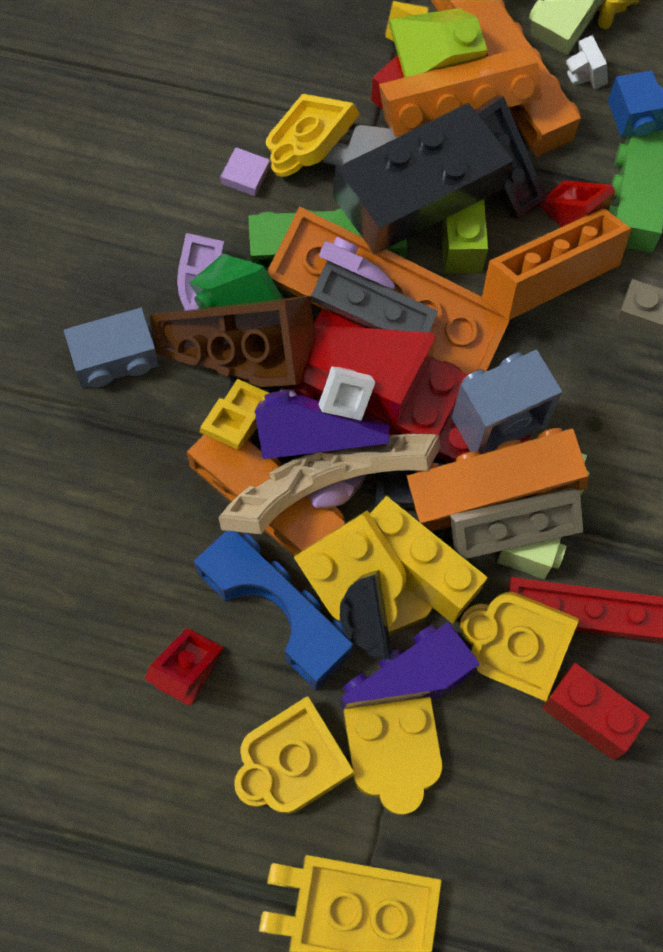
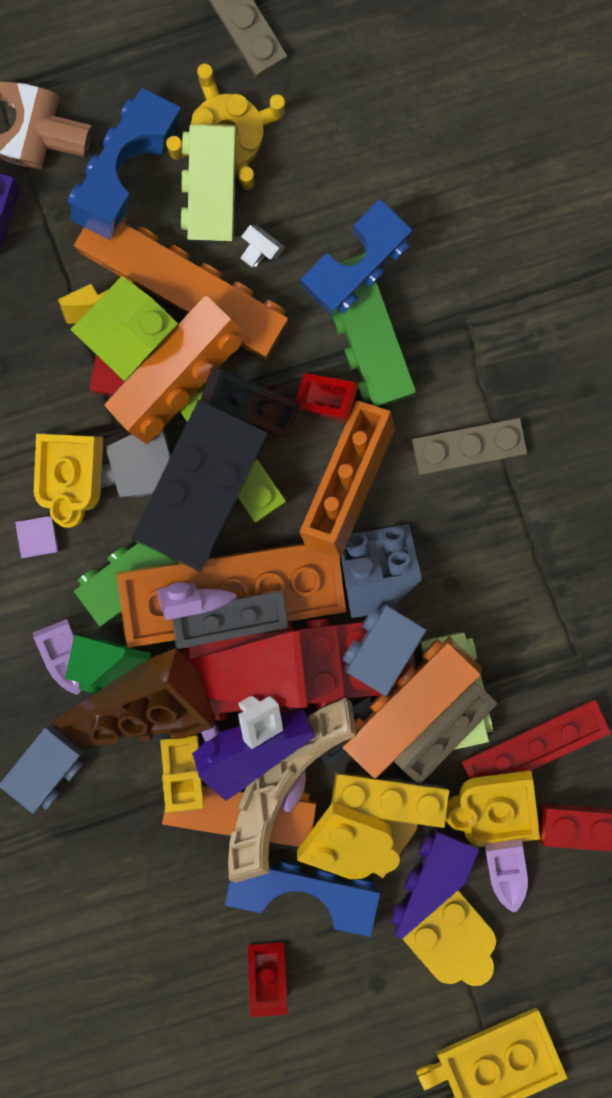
camera: 25 degrees left, 20 degrees up
yellow plate [234,696,356,814] -> none
black tile [340,570,392,659] -> none
none -> sand blue slope [341,524,422,618]
none -> lavender plate [485,839,528,912]

